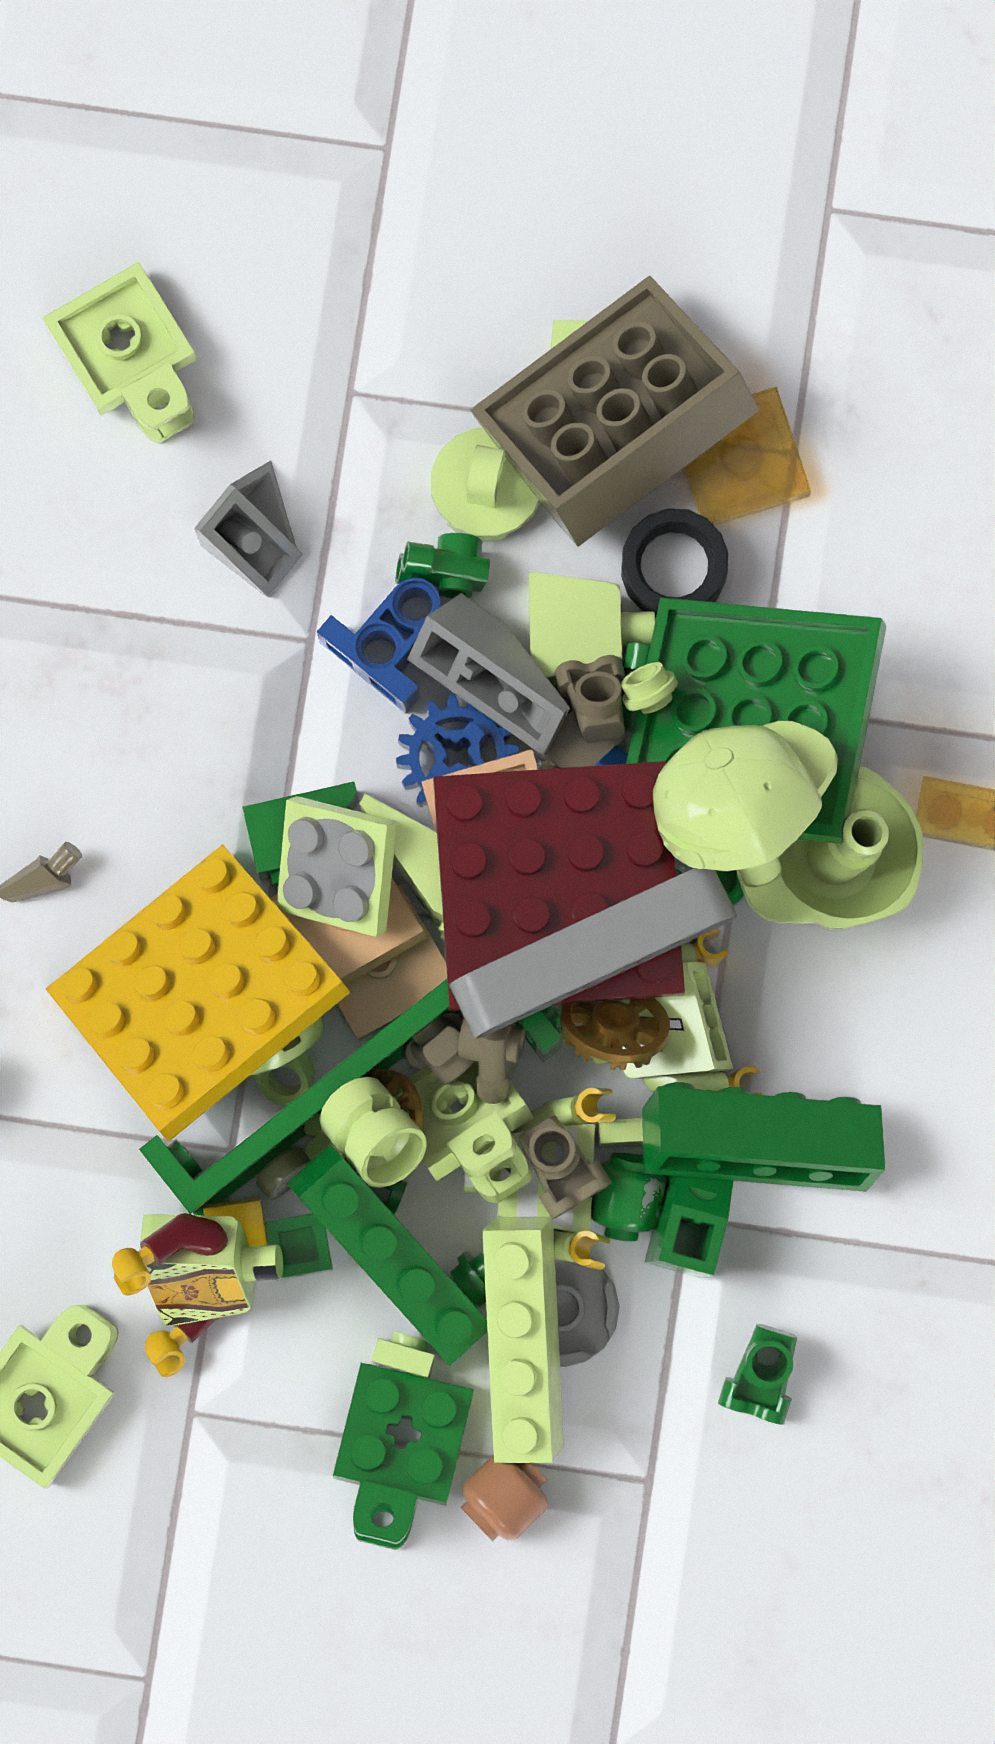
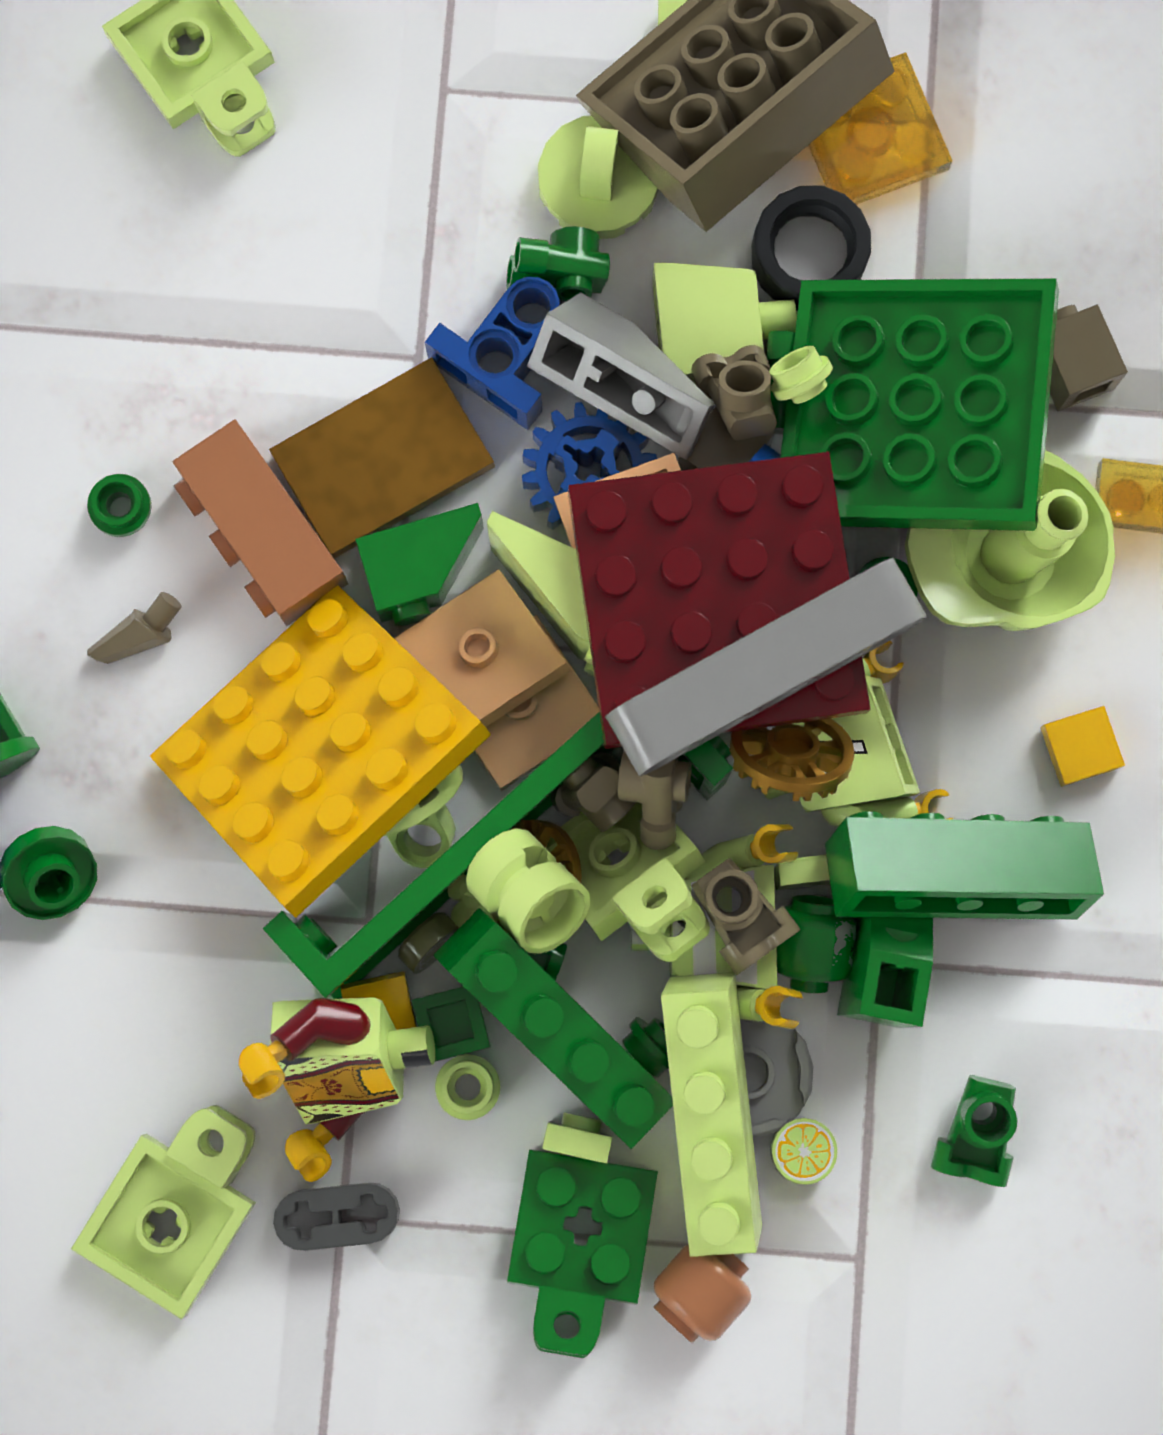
camera: 10 degrees left, 0 degrees up
light grey slope [194,460,303,597] -> none
piece [277,796,397,937] -> none
yellowish green piece [653,721,838,888] -> none
none -> green plate [87,474,152,537]
none -> nougat brick [172,419,348,626]
none -> pearl gold tile [269,357,495,559]
none -> dark grey beam [273,1182,400,1251]
none -> yellowish green plate [435,1054,500,1120]
none -> tile [770,1118,837,1184]
none -> yellow tile [1040,706,1125,787]
none -> dark tan brick [1050,304,1128,411]

